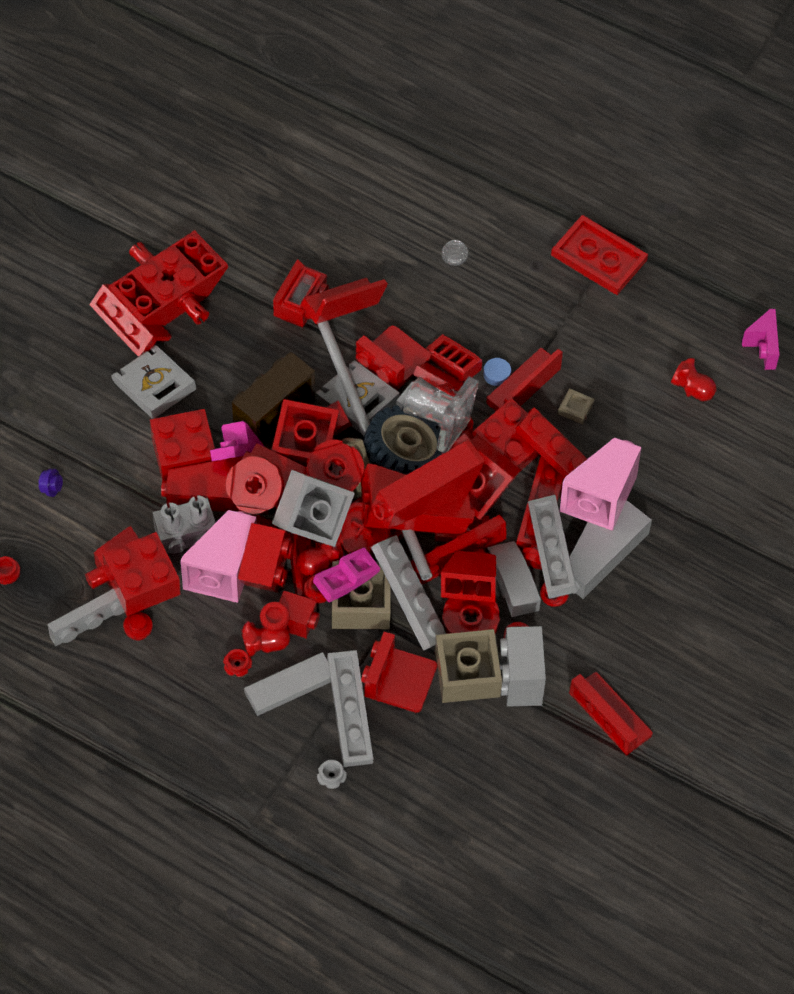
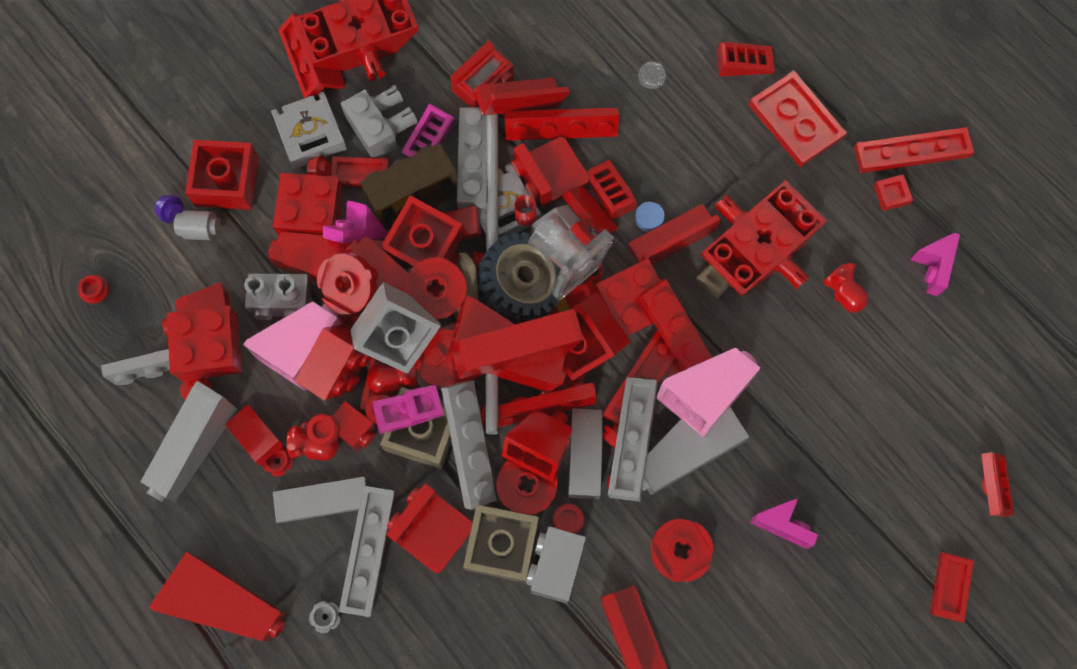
camera: 20 degrees right, 15 degrees up
none -> light grey slope [140,381,238,502]
none -> red slope [149,552,287,641]
none -> light grey brick [174,210,221,240]
none -> red brick [185,140,259,210]
none -> red tile [225,405,283,466]
none -> red plate [307,155,331,176]
none -> red tile [331,156,390,188]
none -> light grey brick [341,85,418,158]
none -> dark pink slope [402,103,456,157]
none -> light grey plate [457,107,487,209]
none -> red plate [505,108,619,141]
none -> red piece [514,195,537,226]
none -> red plate [650,519,713,582]
none -> red slope [701,180,827,297]
none -> red slope [717,42,775,76]
none -> dark pink slope [750,499,818,549]
none -> red plate [854,127,974,173]
none -> red plate [873,174,913,211]

